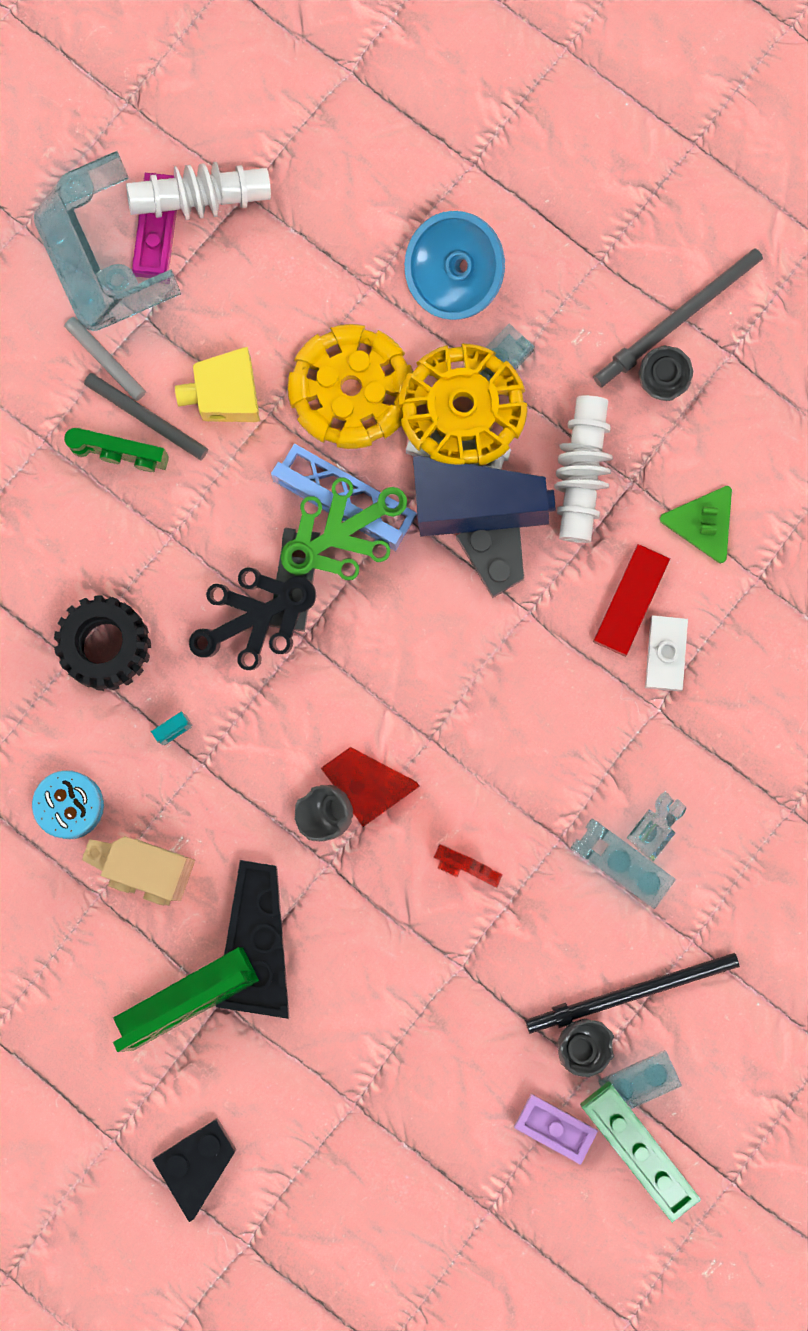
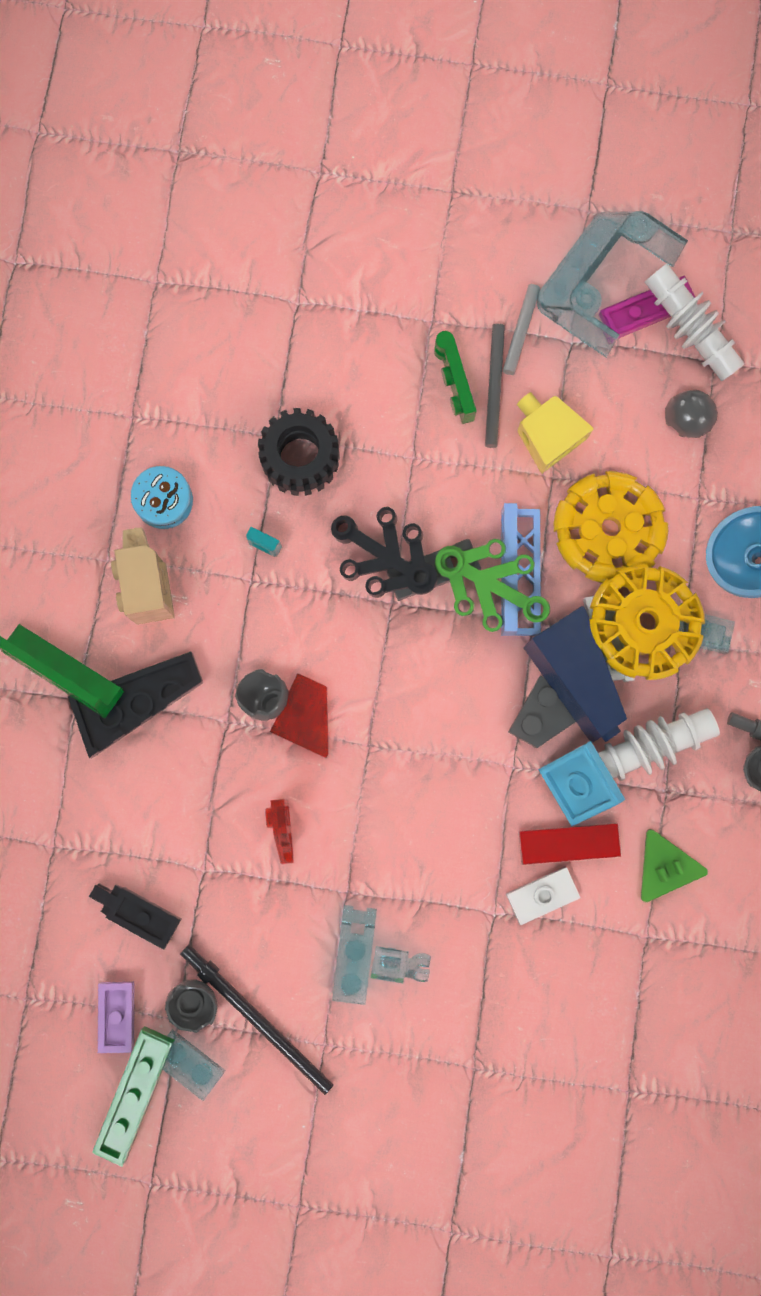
camera: 55 degrees right, 0 degrees up
none -> black hinge [89,883,182,950]
none -> medium azure tile [538,741,625,826]
none -> dark grey hair [665,390,718,438]

